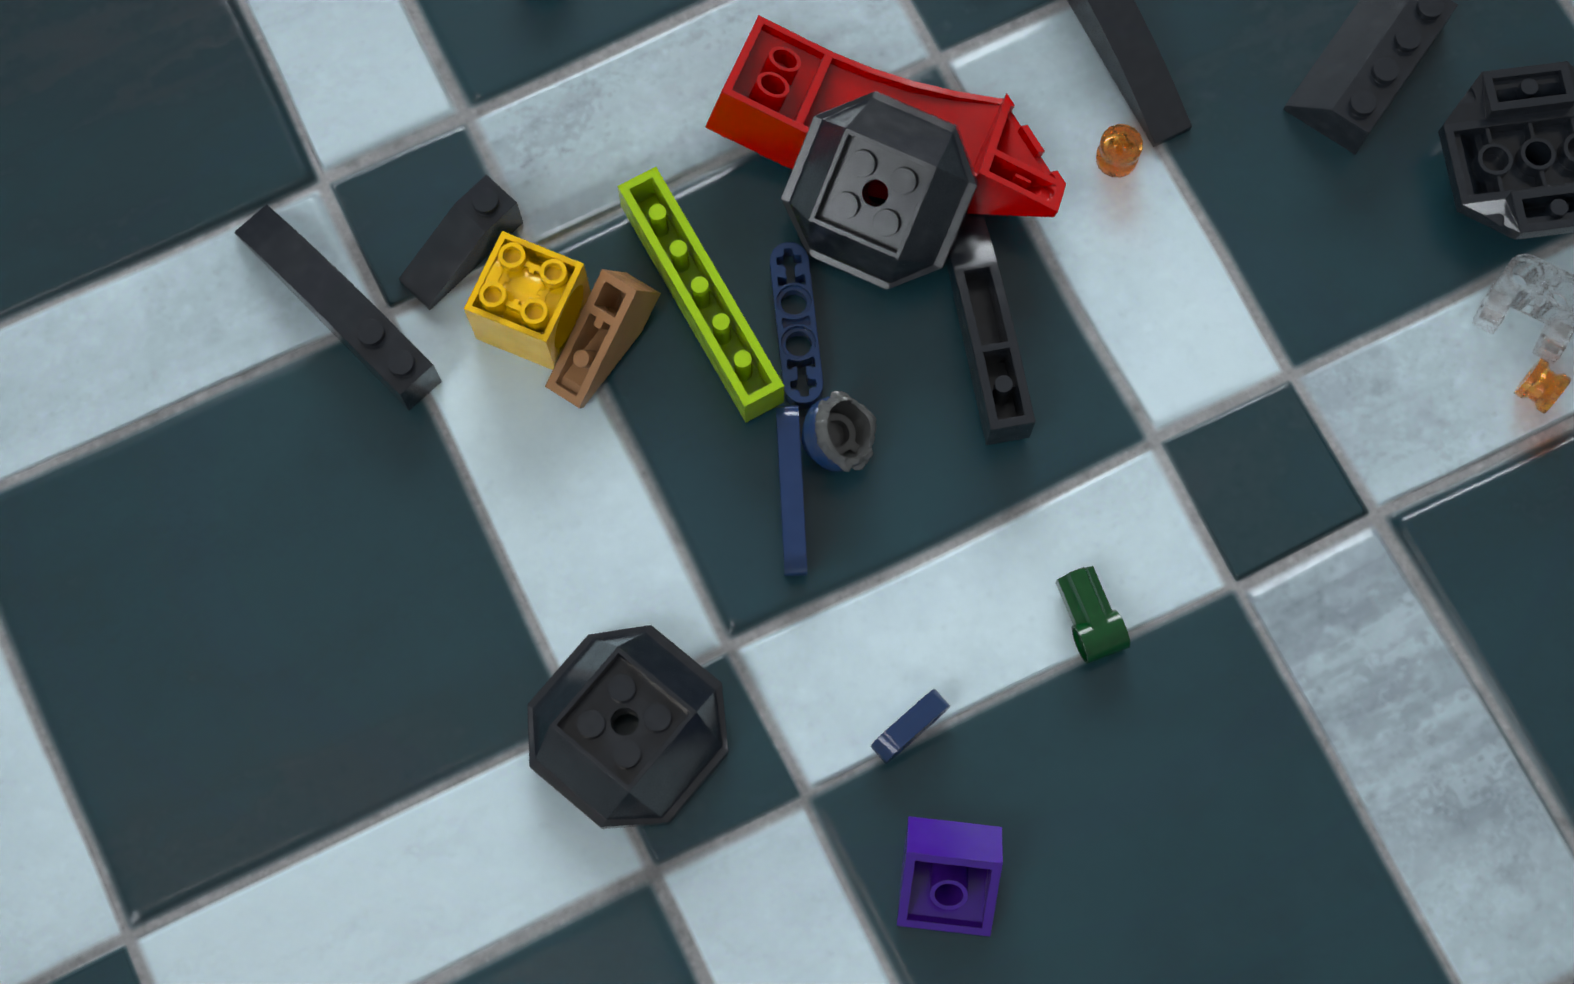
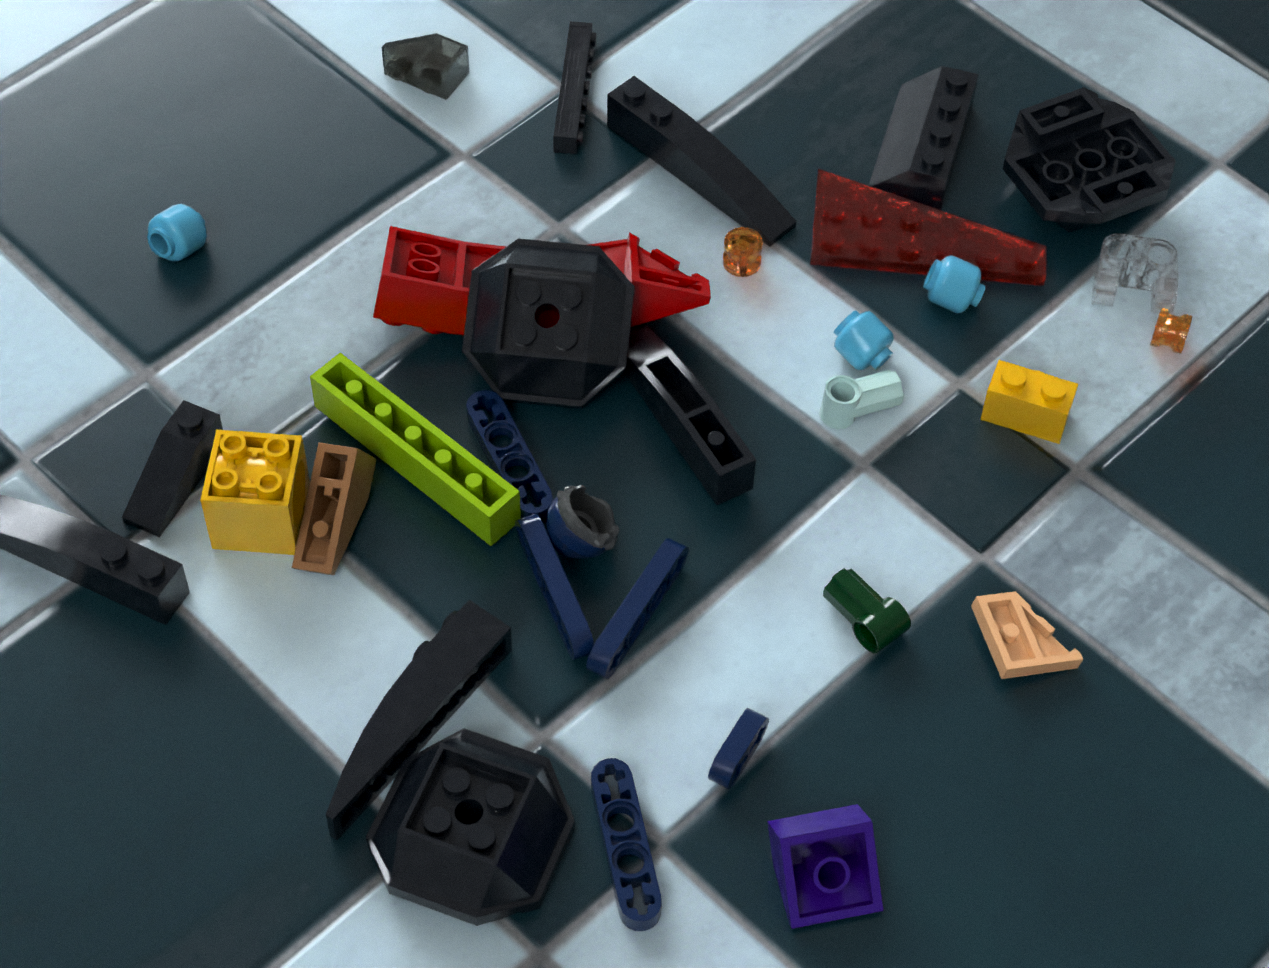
camera: 20 degrees left, 20 degrees down
none -> black slope [326,600,512,840]
none -> dark blue beam [586,538,689,679]
none -> dark blue beam [591,758,662,931]
none -> clear red wing [810,169,1046,286]
none -> light aqua piece [819,370,904,429]
none -> medium azure head [833,310,894,370]
none -> medium azure head [923,255,986,313]
none -> light nougat wing [971,591,1083,679]
none -> yellow brick [980,360,1078,444]

